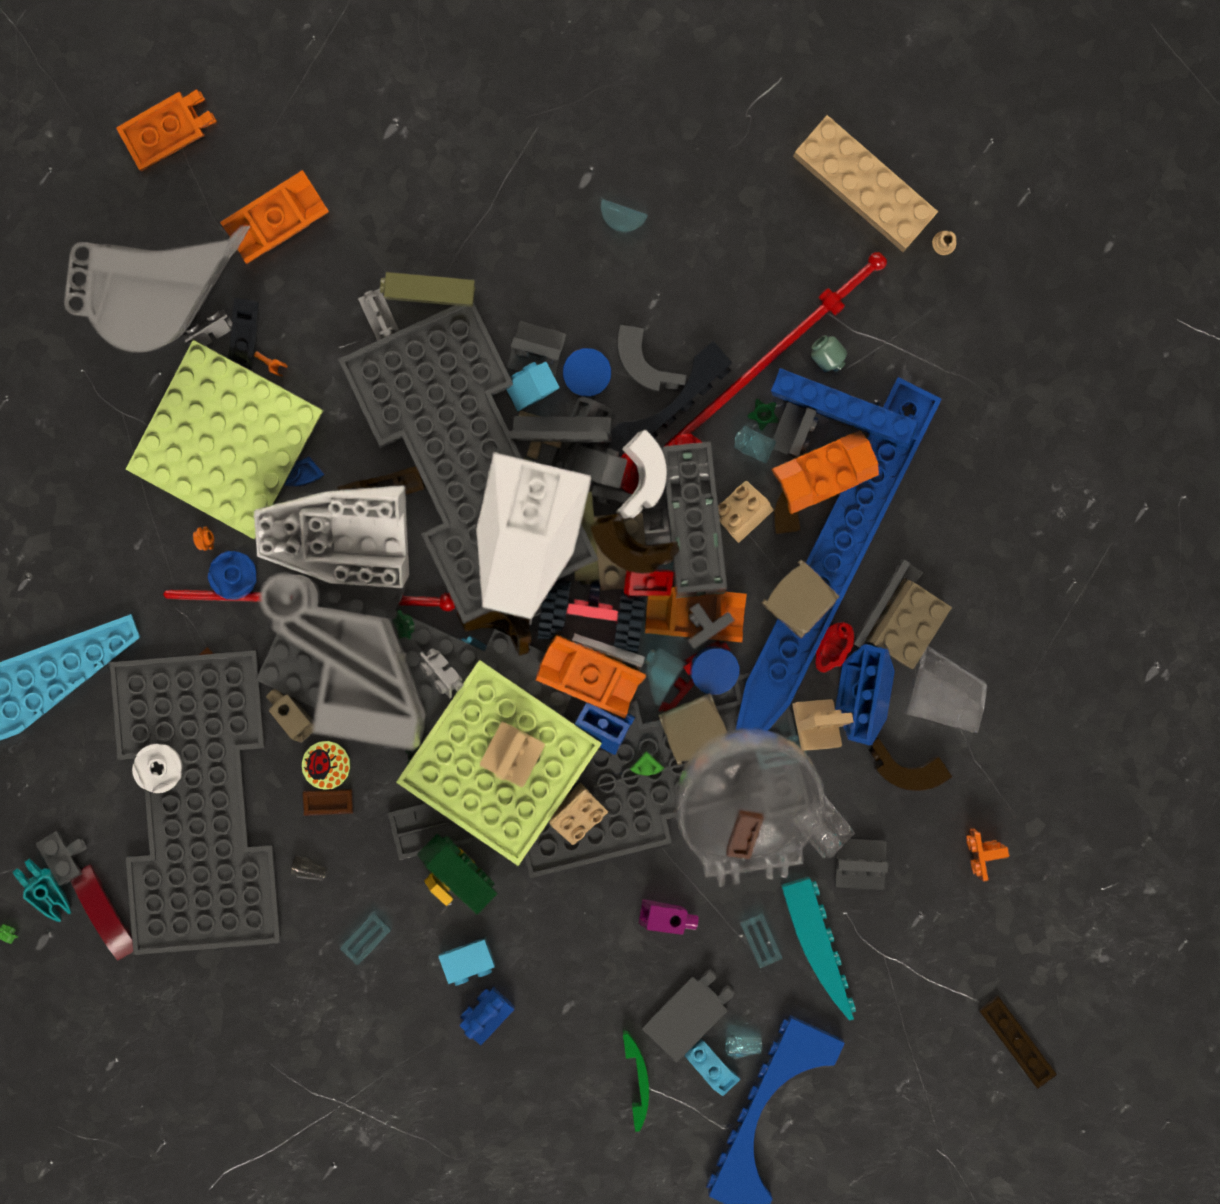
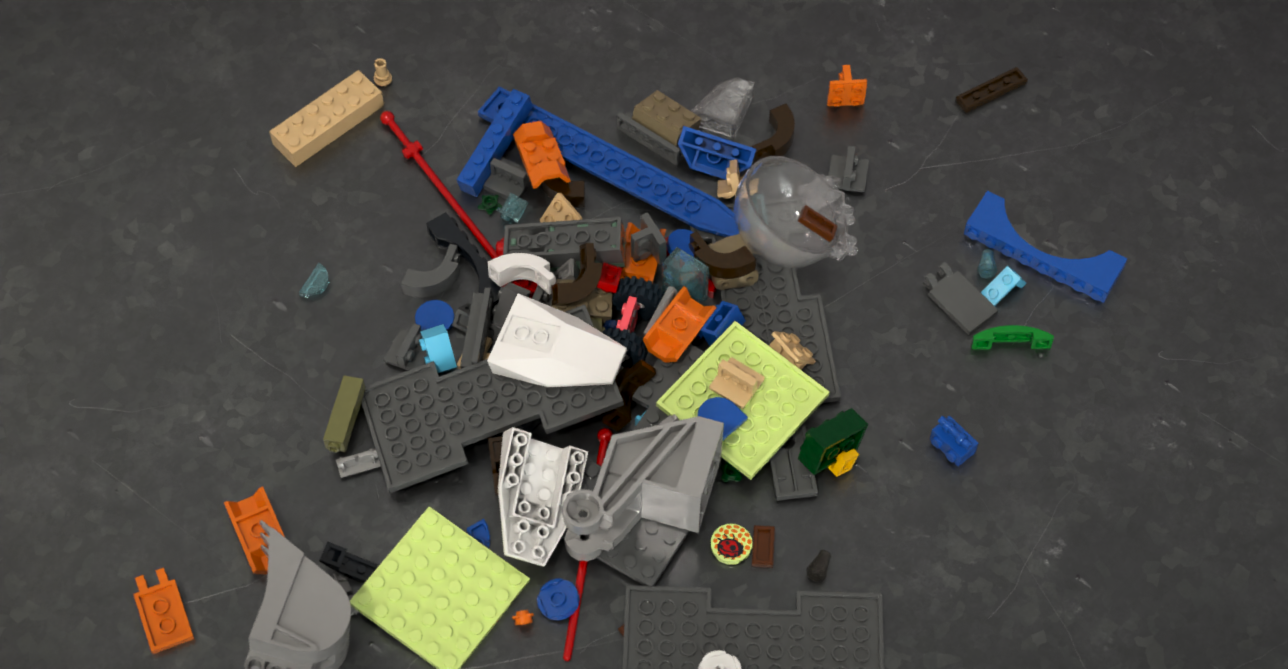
camera: 80 degrees left, 30 degrees down
orange hand [254,351,288,377] -> none
dark tan torso [266,689,314,743] -> none
clear light blue tile [340,913,391,966] -> none
medium azure brick [439,937,496,986] -> none
bright green tile [630,751,664,776] -> none
magenta torso [638,899,699,935] -> none
clear light blue tile [740,913,782,968] -> none
dark tan piece [761,560,839,639] -> none
teal slope [781,876,856,1021] -> none
sand green head [811,335,847,372] -> none
red arm [815,622,854,673] -> none
none -> dark brown arch [689,231,756,279]
none -> blue tile [698,397,748,440]

